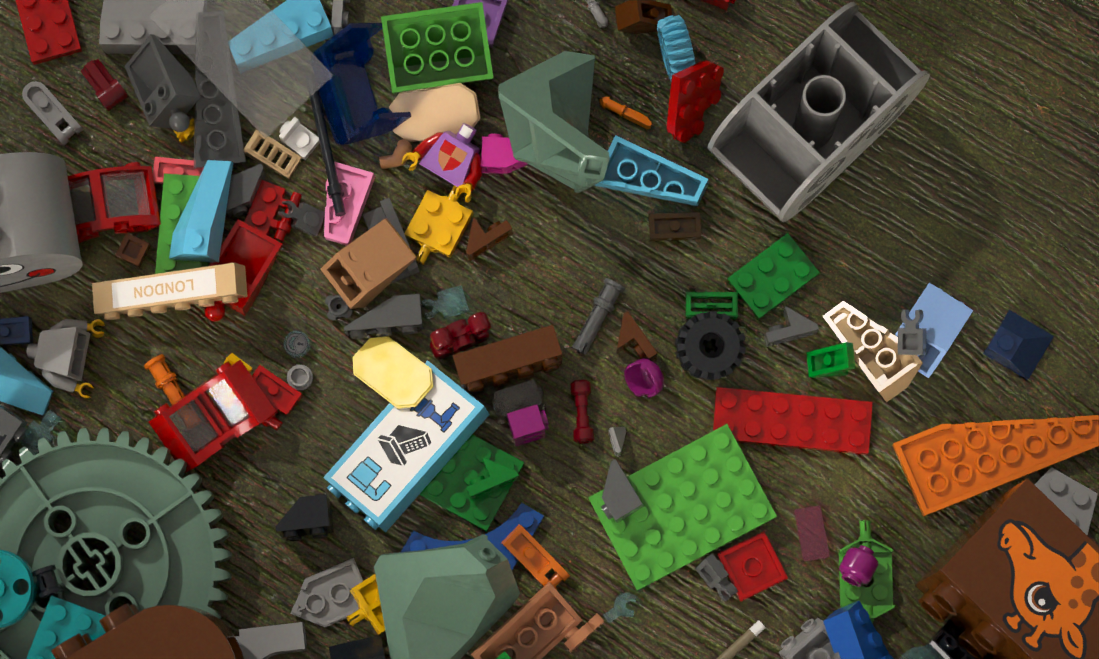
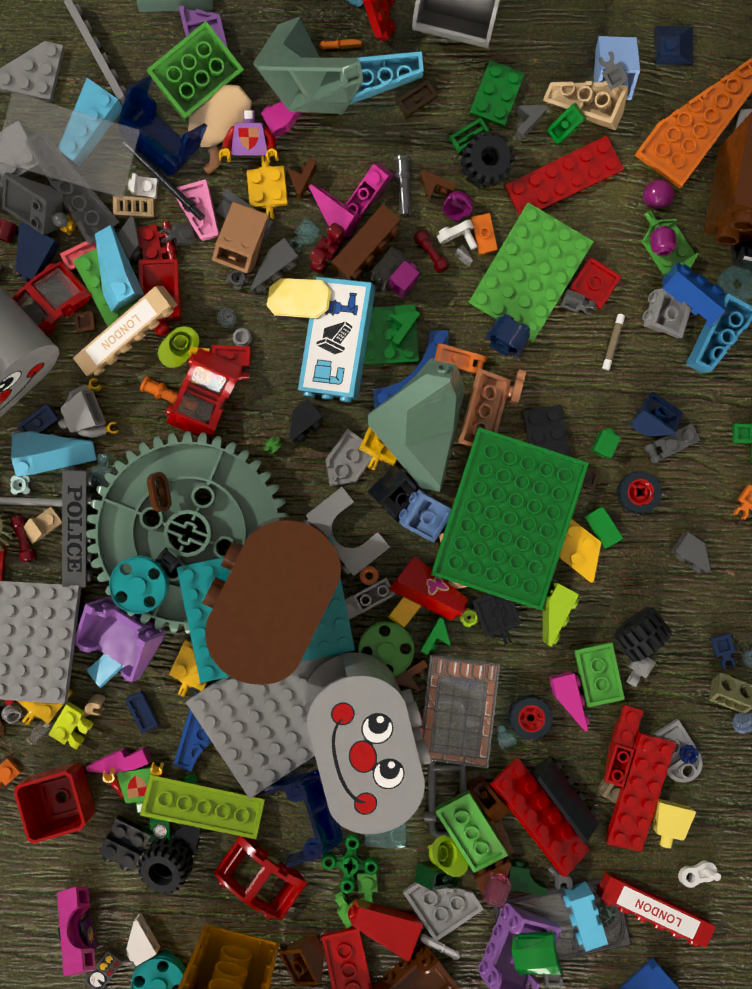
camera: 35 degrees left, 10 degrees up
dark grey slope [601,459,644,523] -> none
clear light blue piece [603,592,637,624] -> none
clear pink tile [794,505,830,562] -> none
none -> dark blue slope [16,222,60,283]
none -> reddish brown plate [147,472,172,512]
none -> lime piece [158,326,199,368]
none -> bright green plate [263,437,282,454]
none -> dark pink slope [309,184,362,237]
none -> dark pink slope [345,163,395,217]
none -> white piece [437,220,478,250]
none -> orange plate [471,213,498,255]
none -> dark blue brick [485,314,530,358]
none -> magenta hair [642,180,675,210]

